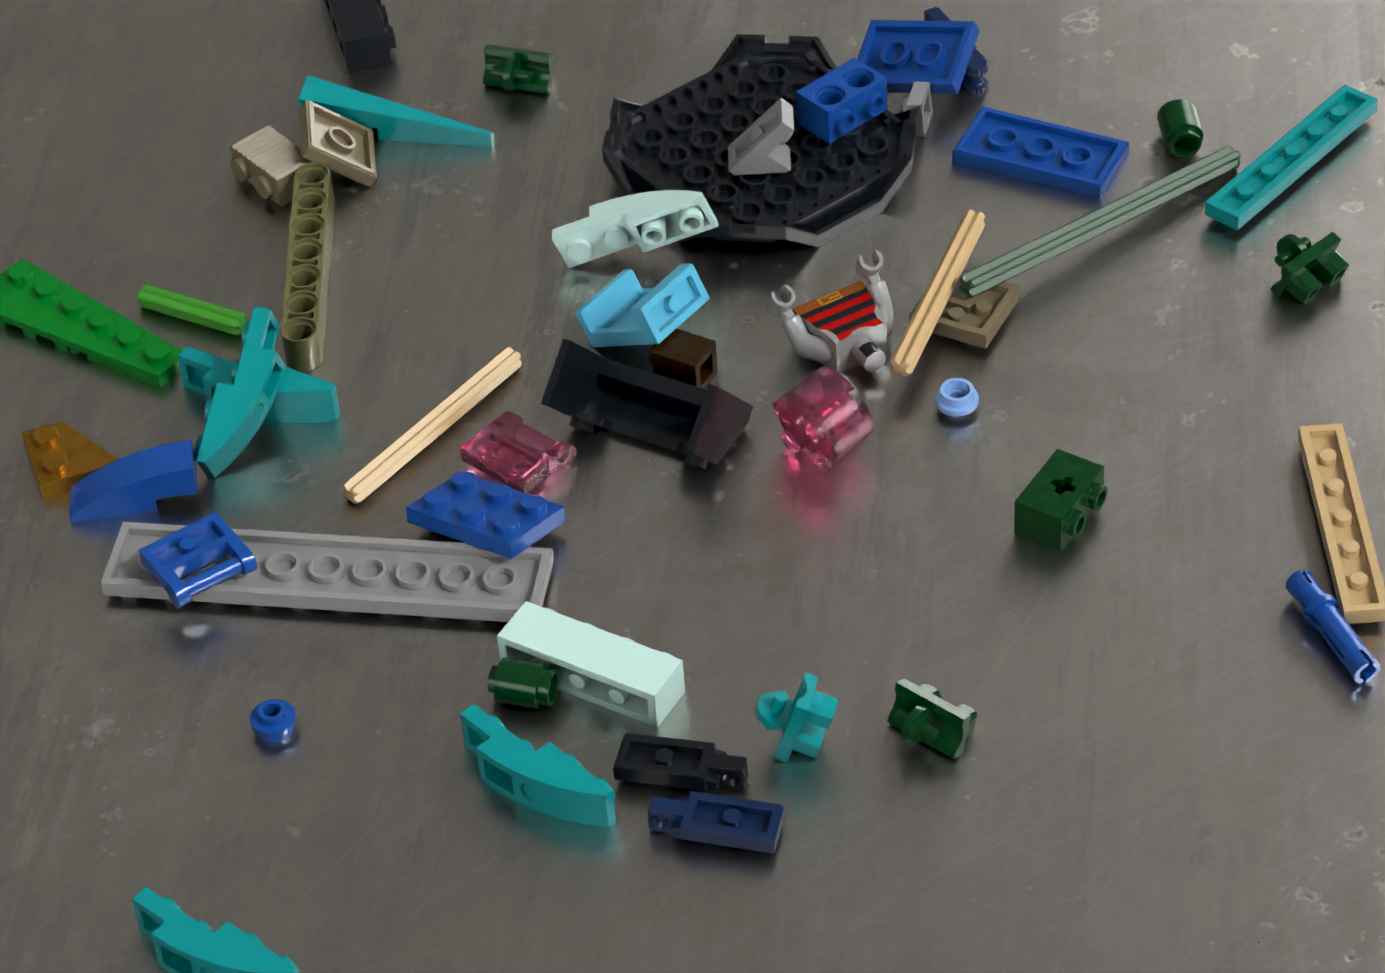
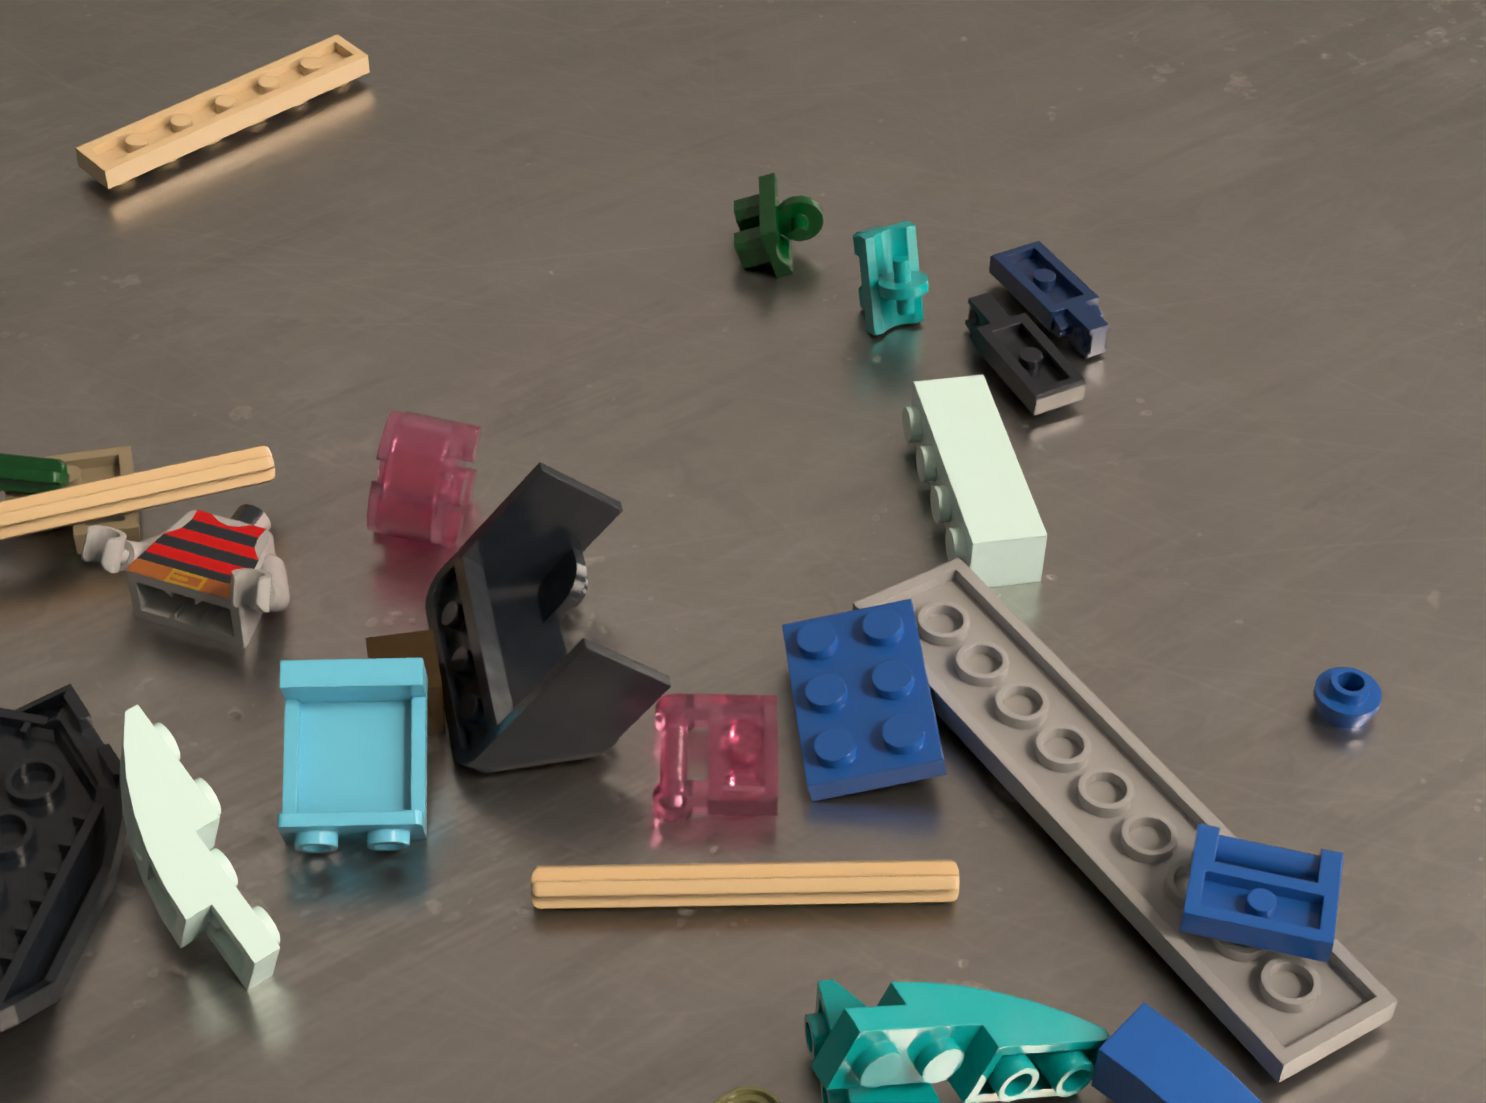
camera: 135 degrees left, 0 degrees up
teal slope [460,704,616,827] -> none
dark green brick [488,657,559,709] -> none
light blue plate [936,378,979,417] -> none
dark green brick [1014,449,1108,552] -> none
blue pin [1285,569,1381,684] -> none

